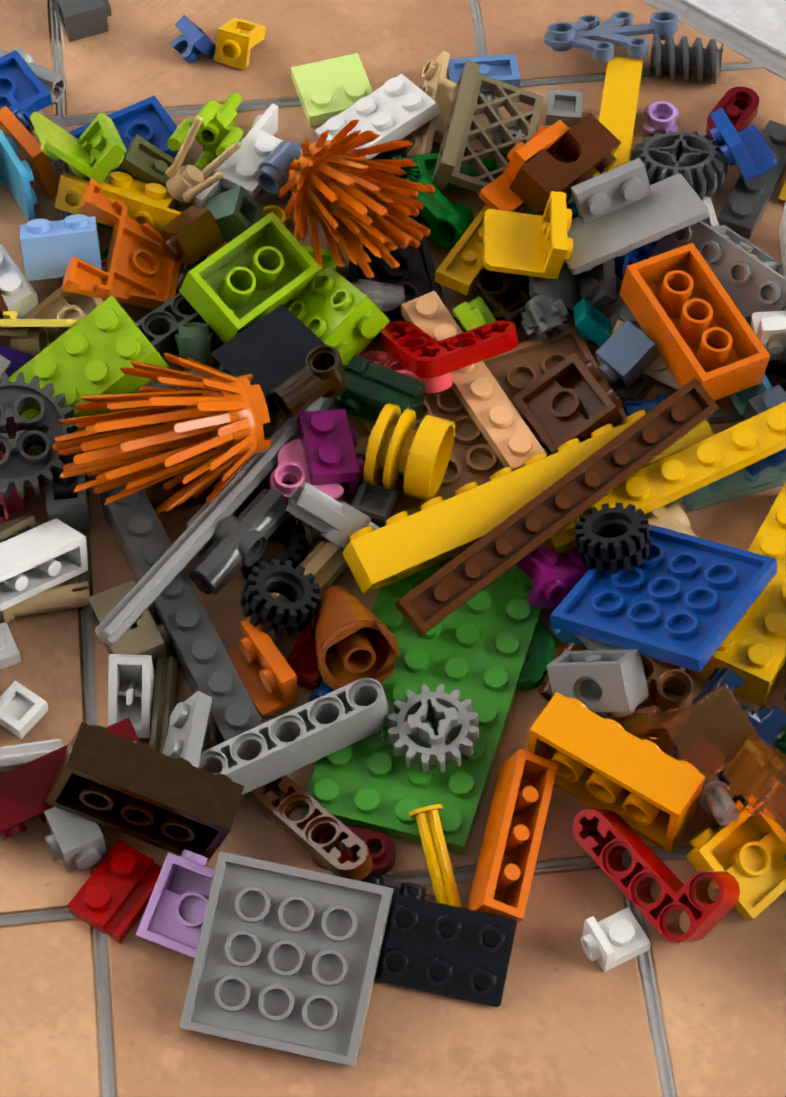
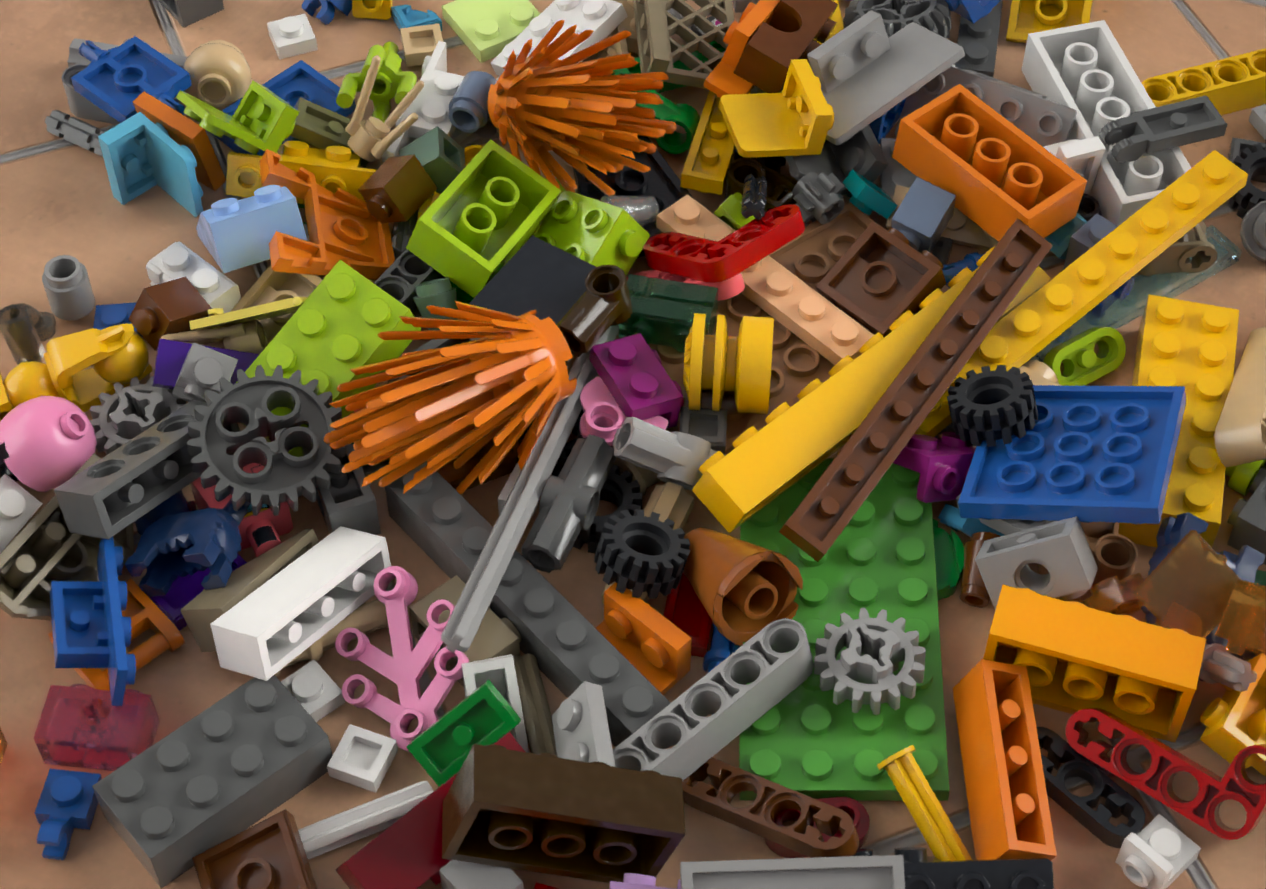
camera: 15 degrees left, 5 degrees down
none -> tan piece [183,40,252,111]
none -> white plate [267,14,318,60]
none -> bright pink plant [335,566,469,752]
none -> dark azure tile [391,5,442,31]
none -> tan plate [400,23,443,67]
none -> green plate [406,679,521,787]
none -> black axle [741,174,767,221]
none -> black beam [1036,727,1145,848]
none -> lime plate [1043,327,1126,386]

